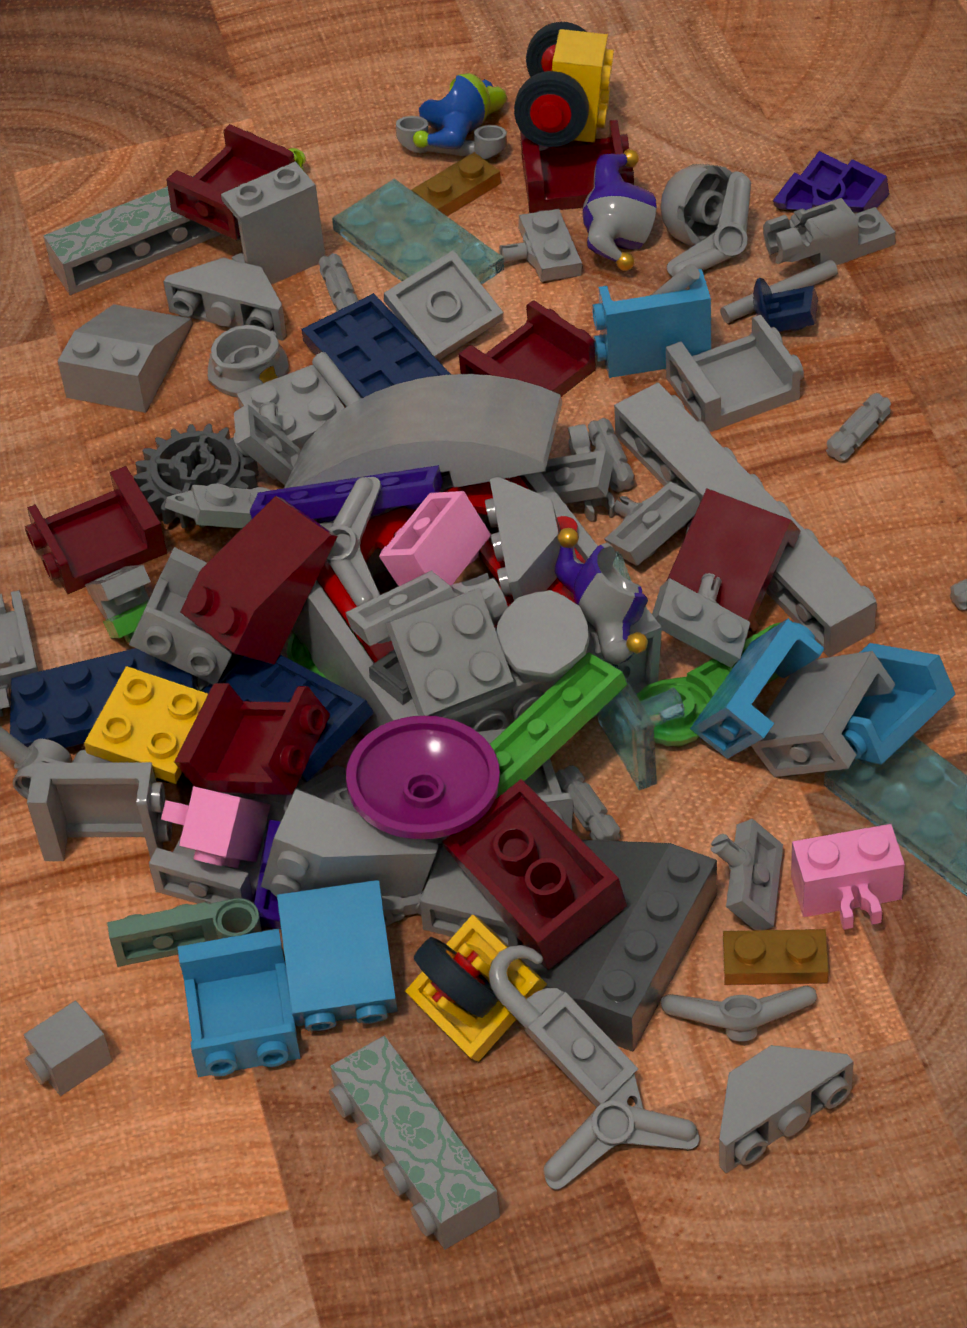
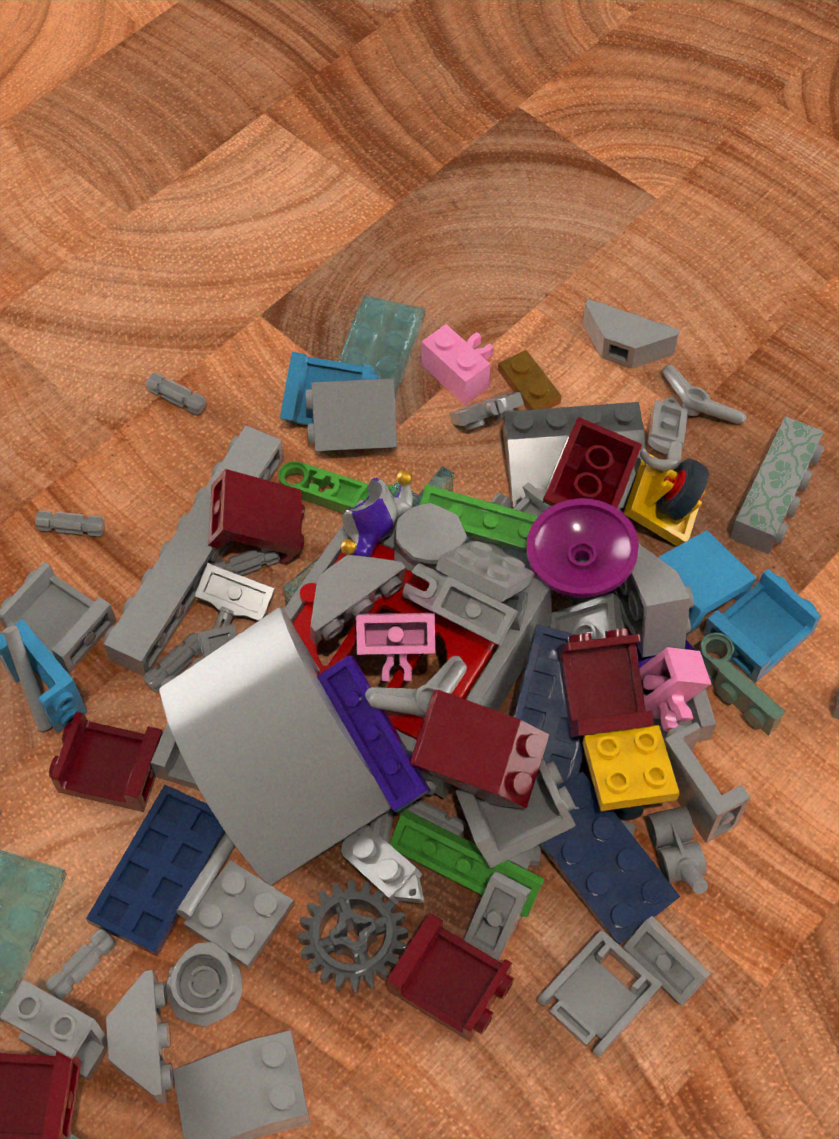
camera: 125 degrees left, 10 degrees up
light grey plate [234,402,301,485] -> none
light grey plate [384,250,504,361] -> none
light grey plate [652,573,750,668] -> none
light grey piece [661,986,817,1041] -> none
dark azure panel [690,618,825,759] -> none

